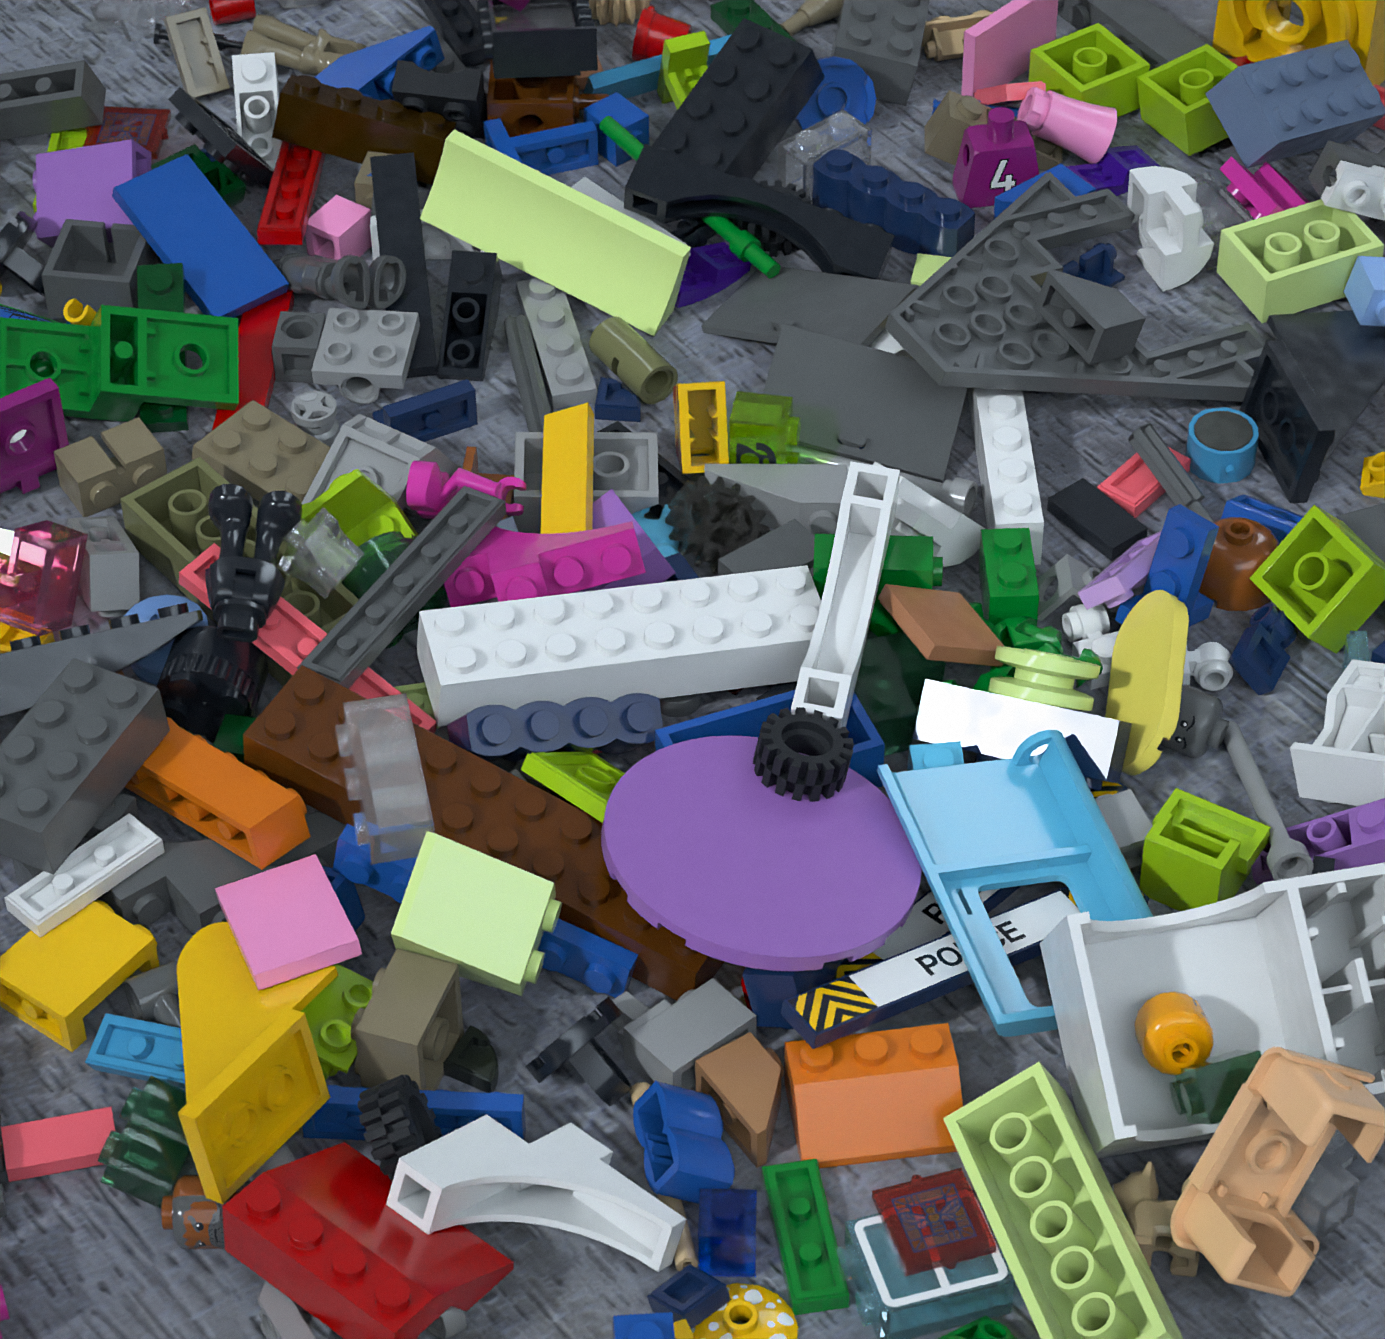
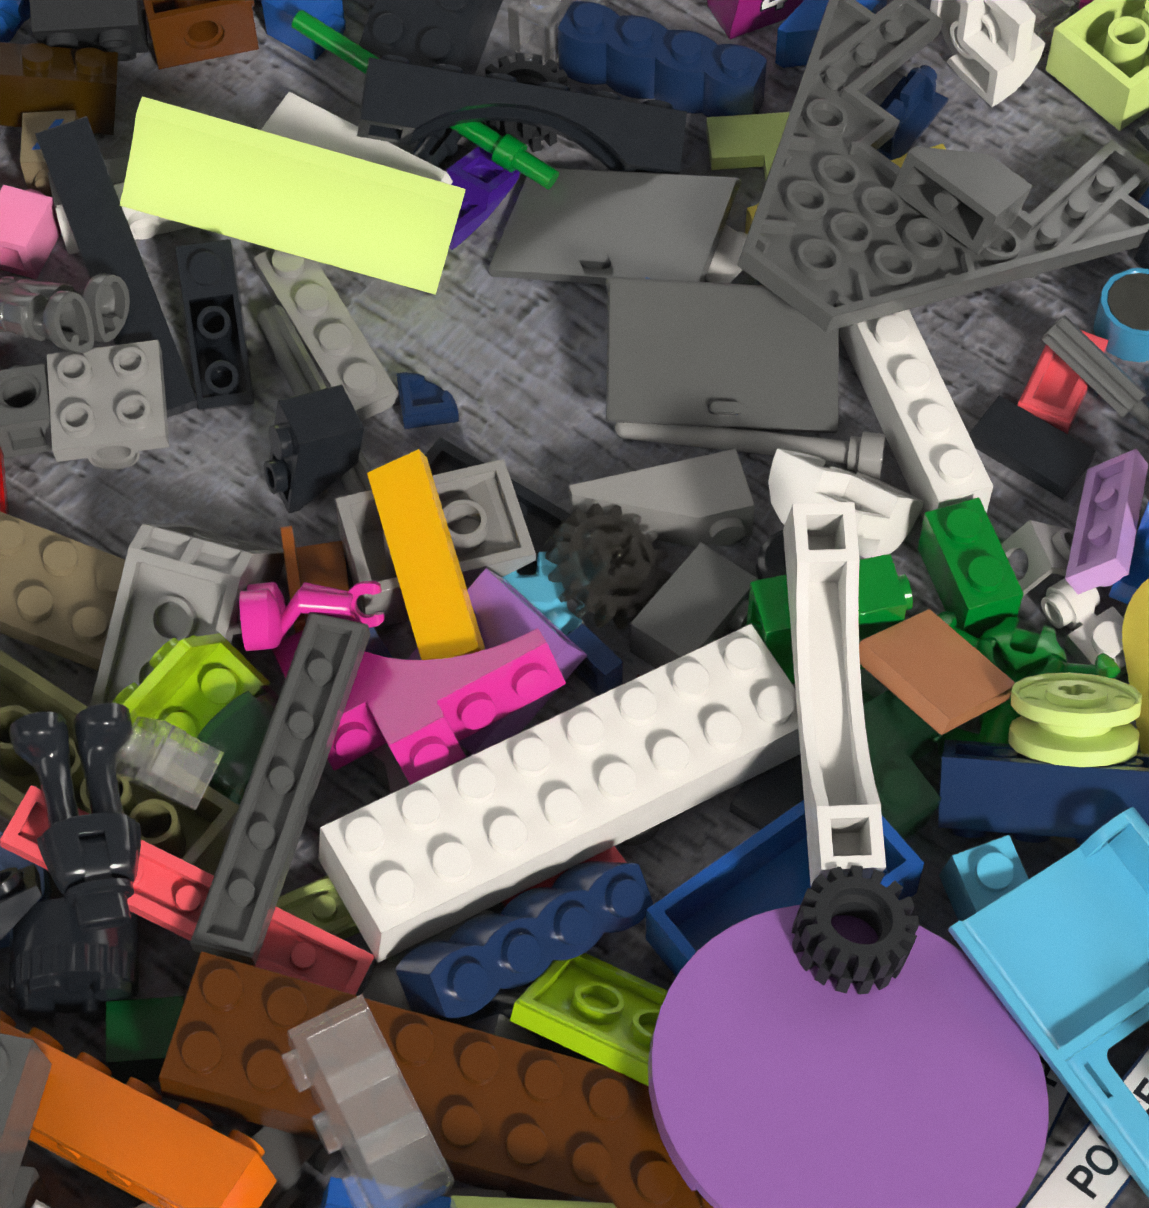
camera: 15 degrees left, 15 degrees up
light grey wheel [290,390,339,446] -> none
dark blue panel [372,379,478,442] -> none
blue bracket [484,118,599,175] -> none
olive pin [589,317,678,404] -> none
yellow torso [673,381,729,474] -> none
clear neon green brick [729,391,801,464] -> none
none -> black slope [264,385,364,513]

